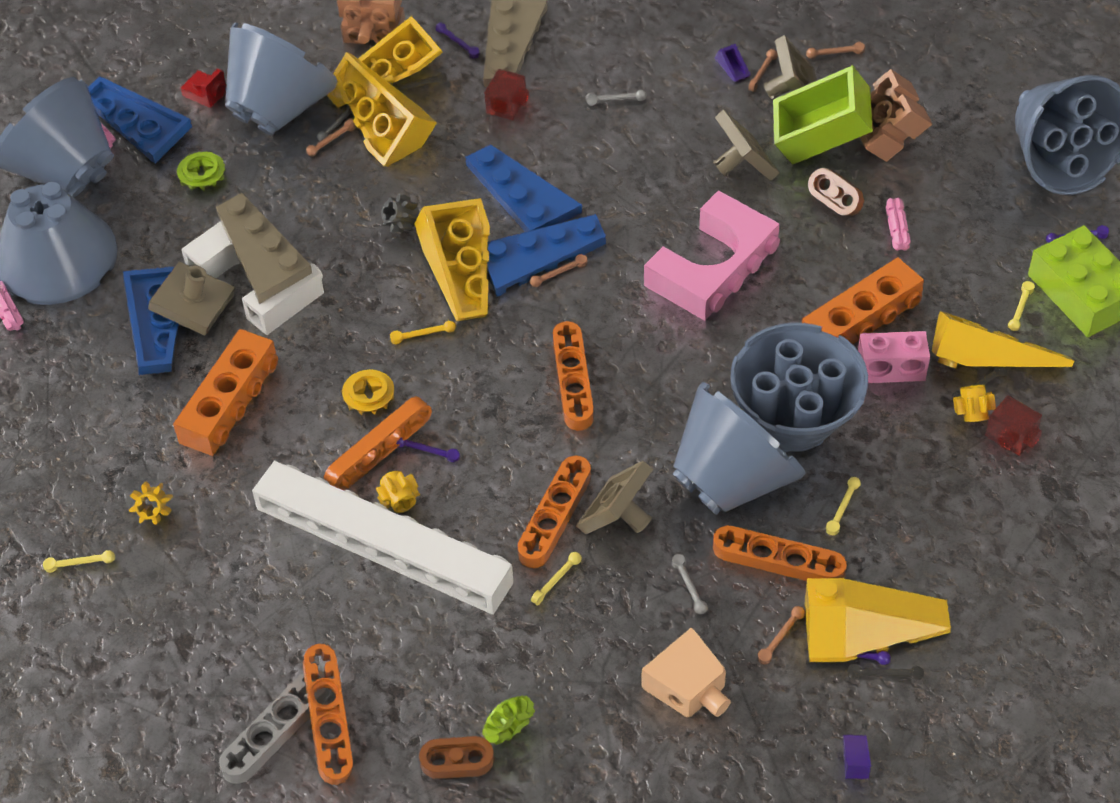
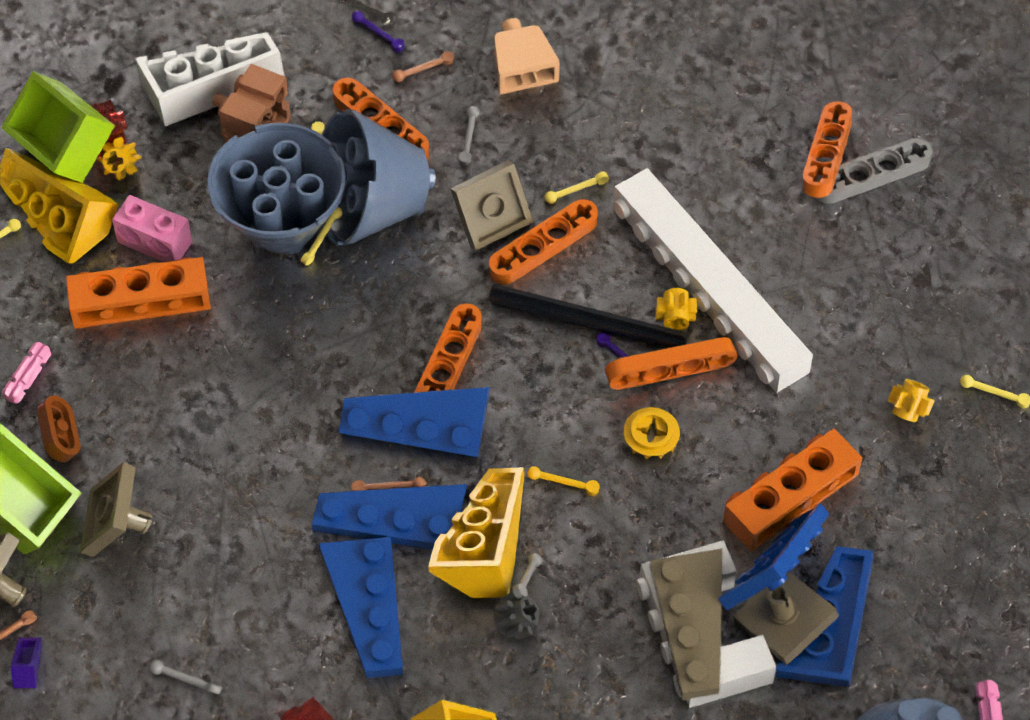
camera: 155 degrees left, 5 degrees up
dark orange plate [419,736,494,779] -> none
lime gear [483,695,535,745] -> none
bright pink arch [644,190,780,321] -> none
yellow wedge [805,578,951,662] -> none
none -> lime piece [1,71,115,183]
none -> white wedge [135,32,284,126]
none -> nougat brick [212,64,291,144]
none -> blue wing [339,387,490,457]
none -> black axle [489,284,689,348]
none -> light grey hinge [512,553,542,599]
none -> blue wing [718,503,829,610]

